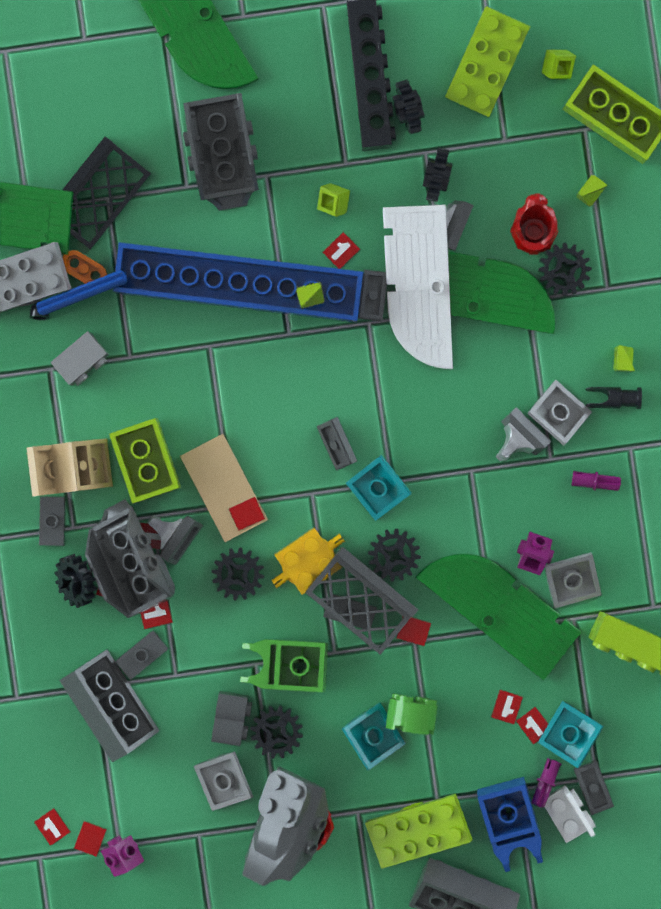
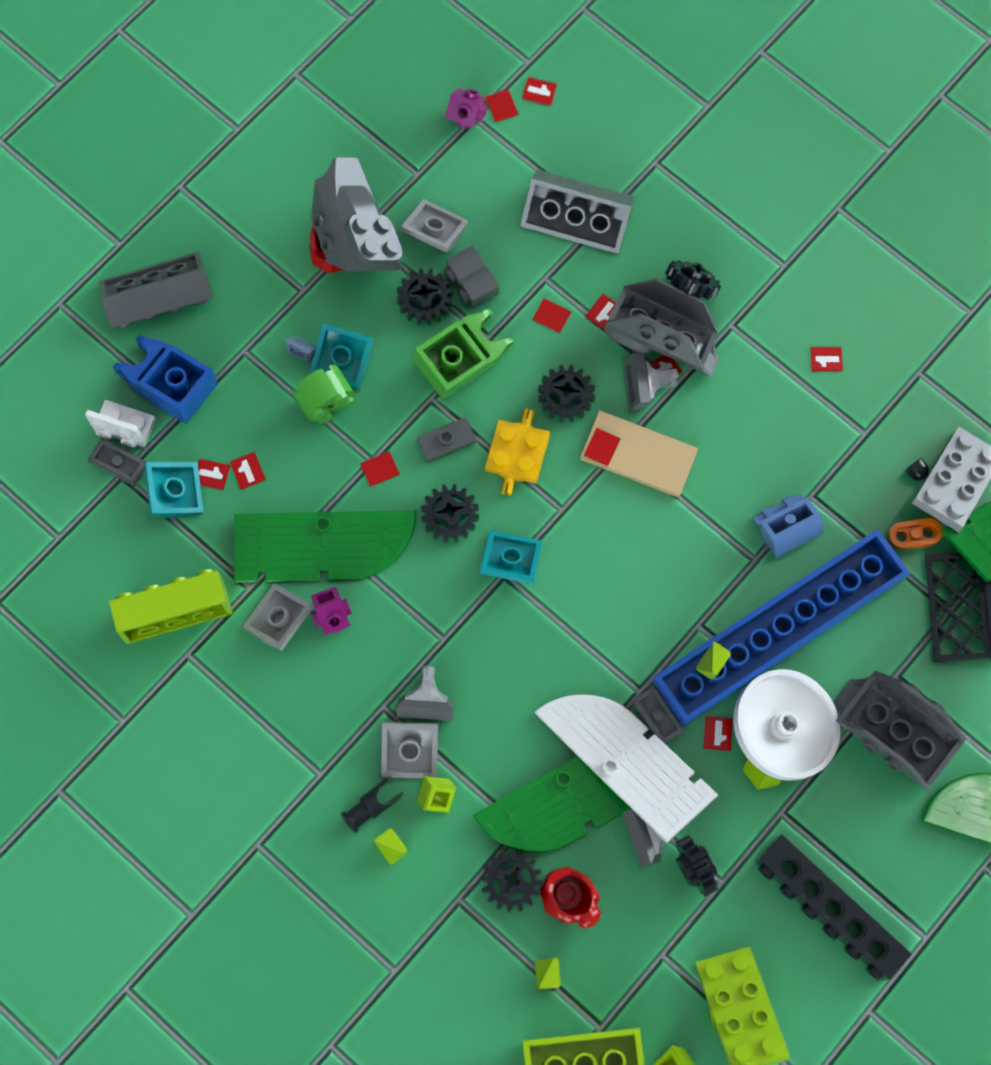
camera: 130 degrees right, 15 degrees down
tan bracket [27,438,113,497] -> none
blue axle [36,270,127,315] -> none
dark grey plate [39,496,66,546] -> none
light grey brick [50,331,109,386] -> none
lime brick [109,418,181,504] -> none
dark grey plate [115,630,169,680] -> none
dark grey fence [305,547,418,655] -> none
dark grey plate [316,417,357,471] -> none
lime plate [365,793,473,869] -> none
black gear [393,80,425,134] -> none
magenta axle [531,758,562,808] -> none
magenta axle [571,471,621,491] -> none
none -> sand blue slope [285,336,317,363]
none -> lime slope [417,776,456,813]
none -> red sticker [532,298,571,333]
none -> white dish [733,669,840,781]
none -> medium blue brick [752,493,823,558]
none -> red sticker [810,347,843,371]

